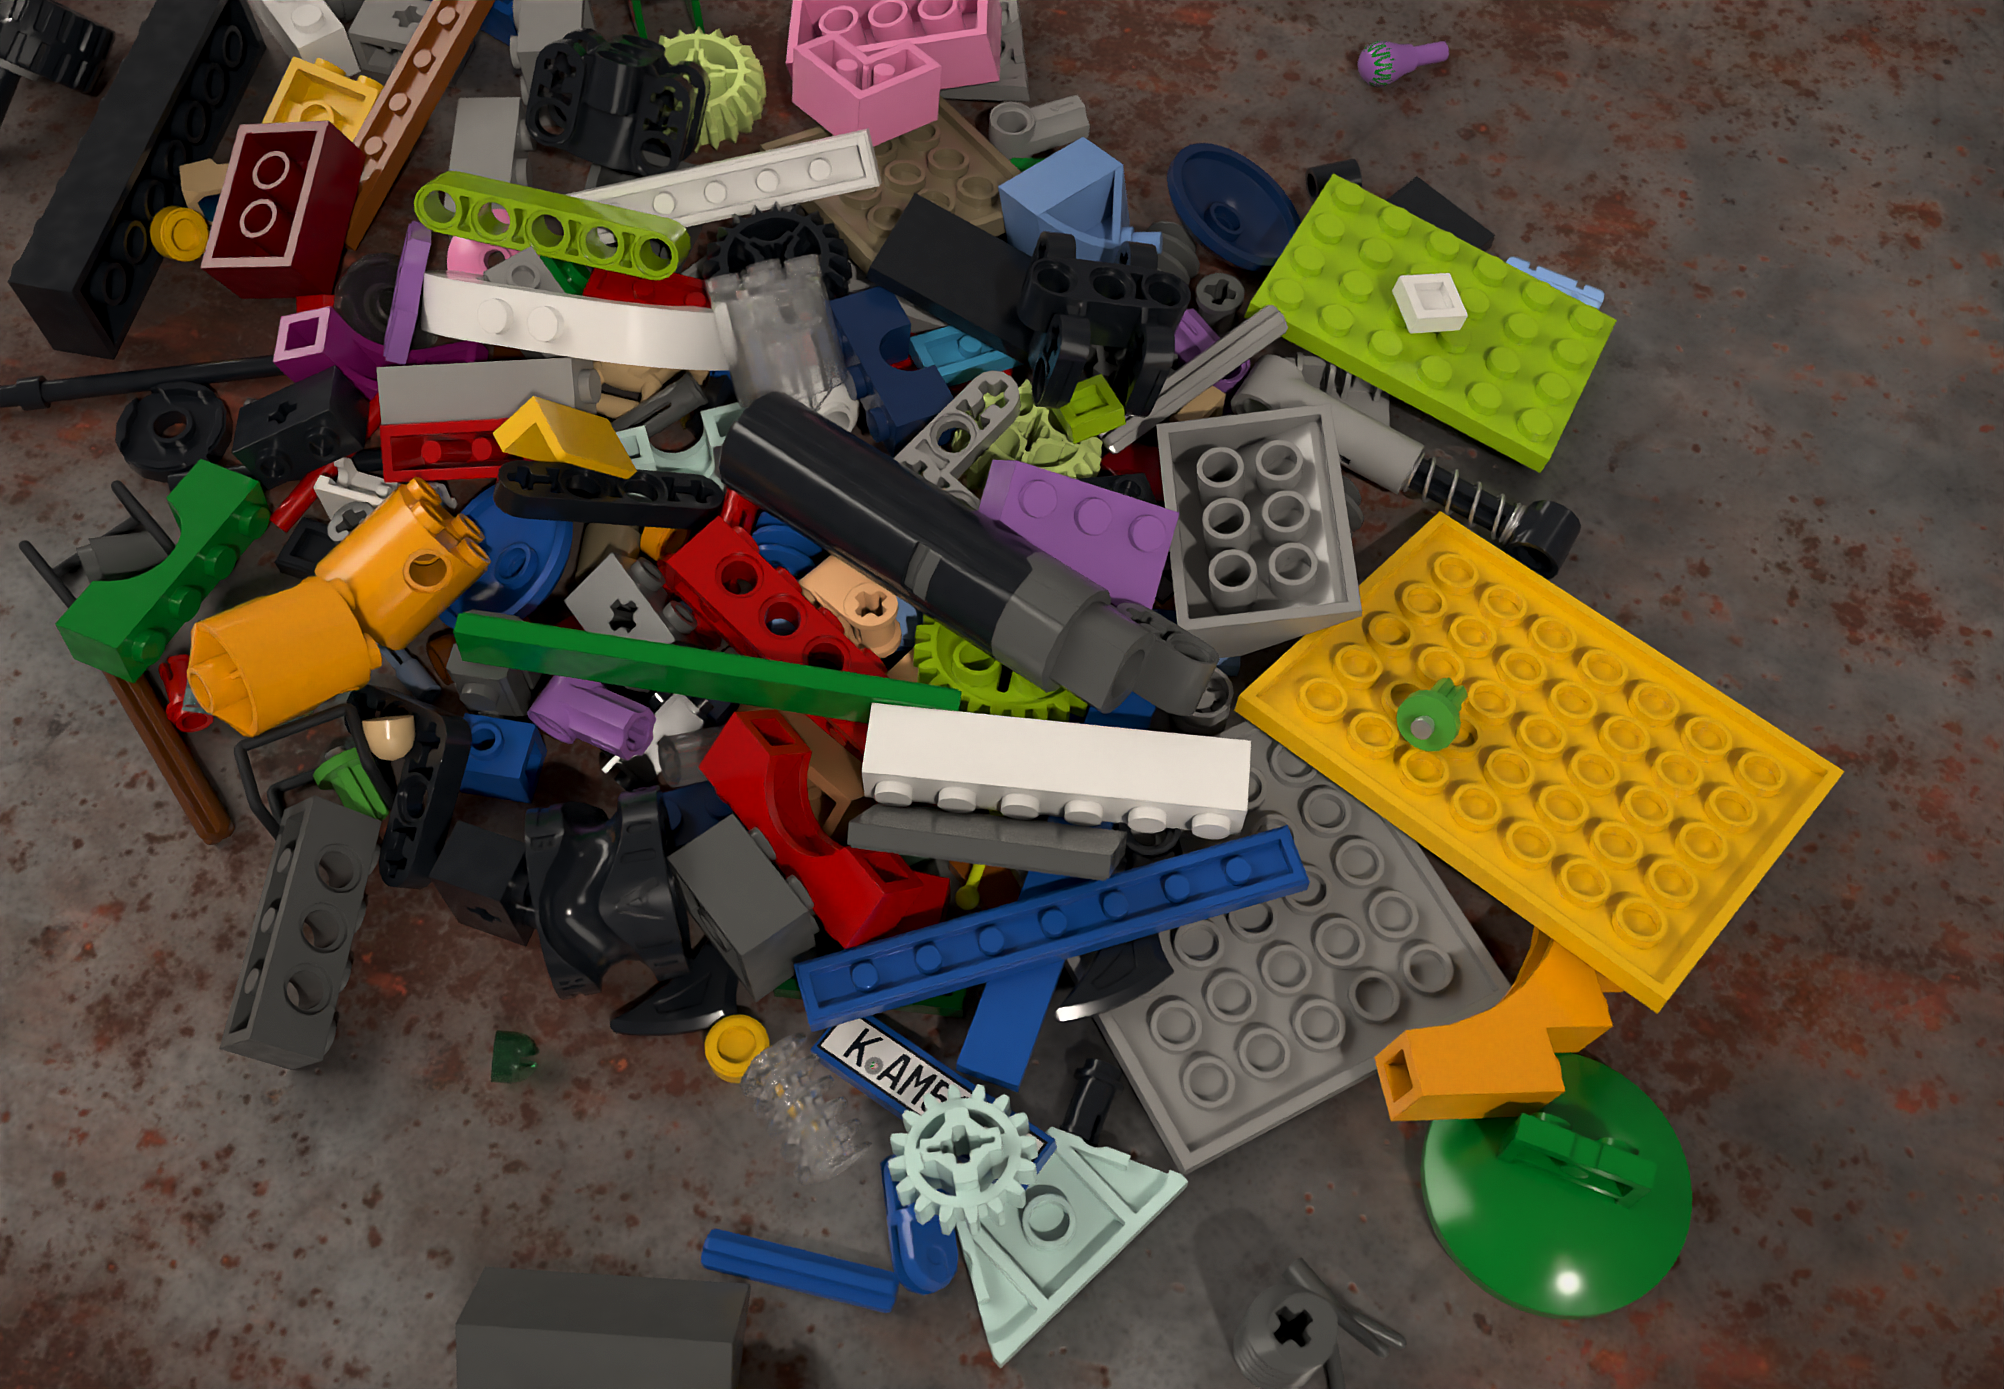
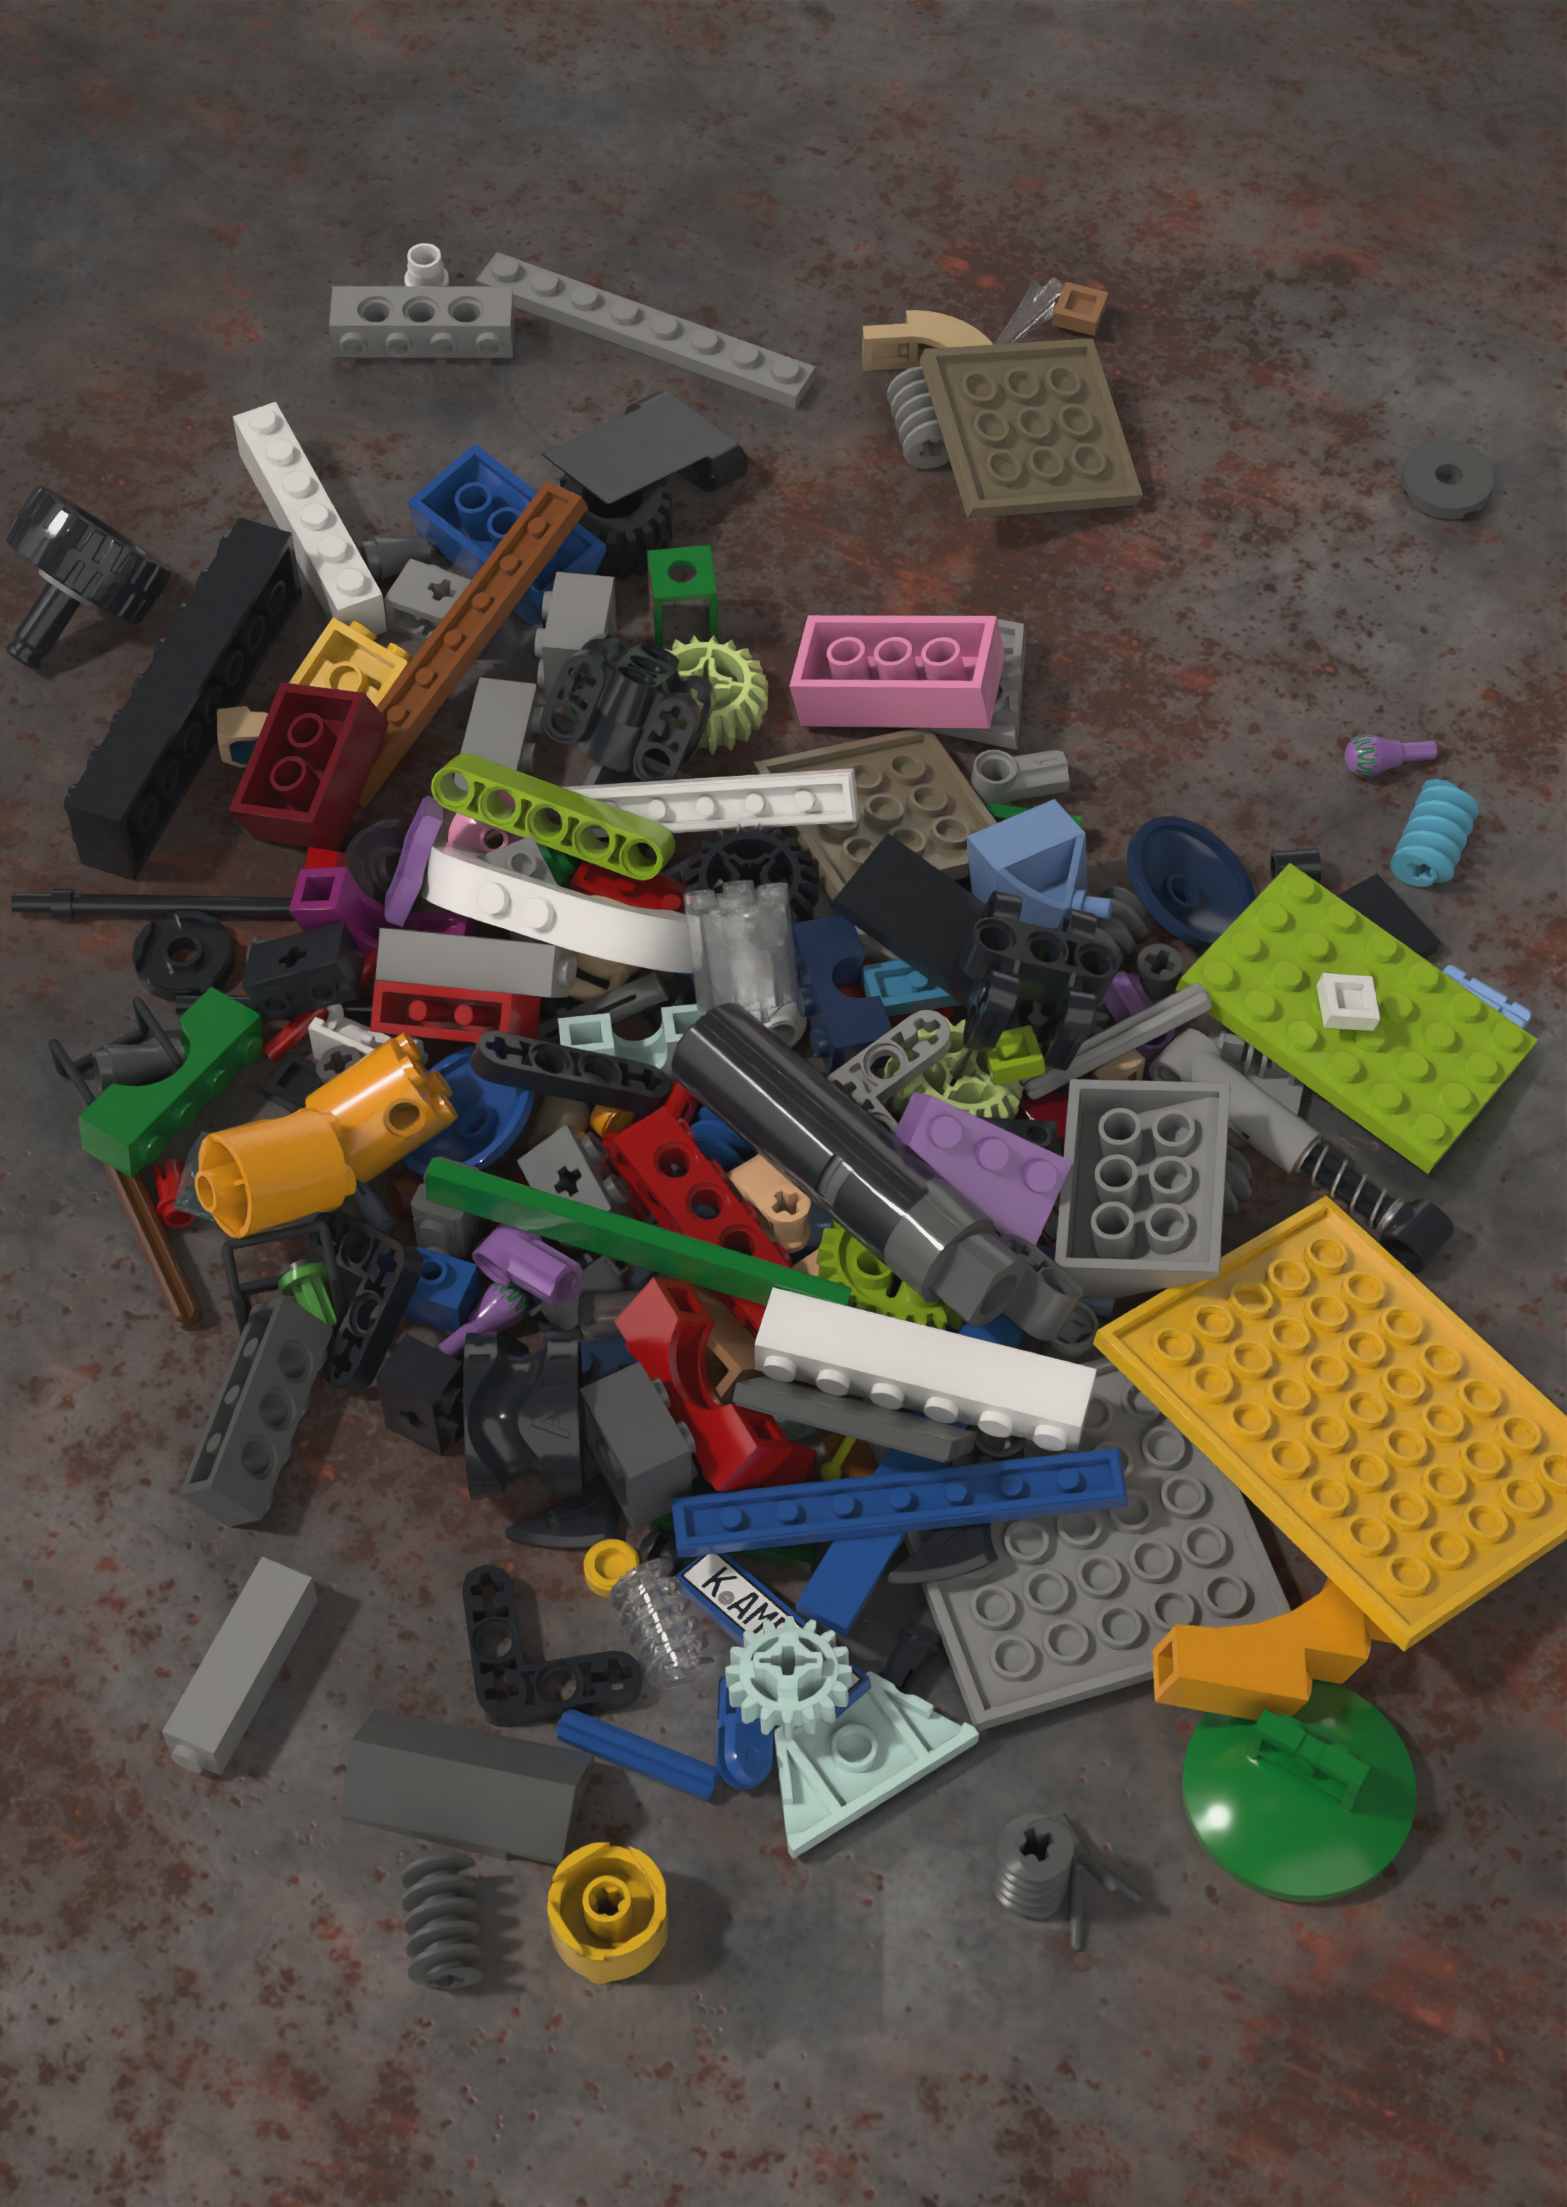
camera: 10 degrees right, 5 degrees down
yellow tile [150,206,209,262] -> none
tan hinge [362,715,415,761] -> none
clear green hinge [491,1030,540,1084] -> none
yellow panel [493,396,637,479] -> none
bright pink brick [792,31,942,147] -> none
bright green piece [1396,678,1468,751] -> none
none -> light grey brick [162,1557,318,1776]
none -> medium lavender piece [437,1282,530,1359]
none -> black beam [462,1565,642,1727]
none -> black hinge [639,1529,684,1579]
none -> medium azure piece [1390,779,1480,888]

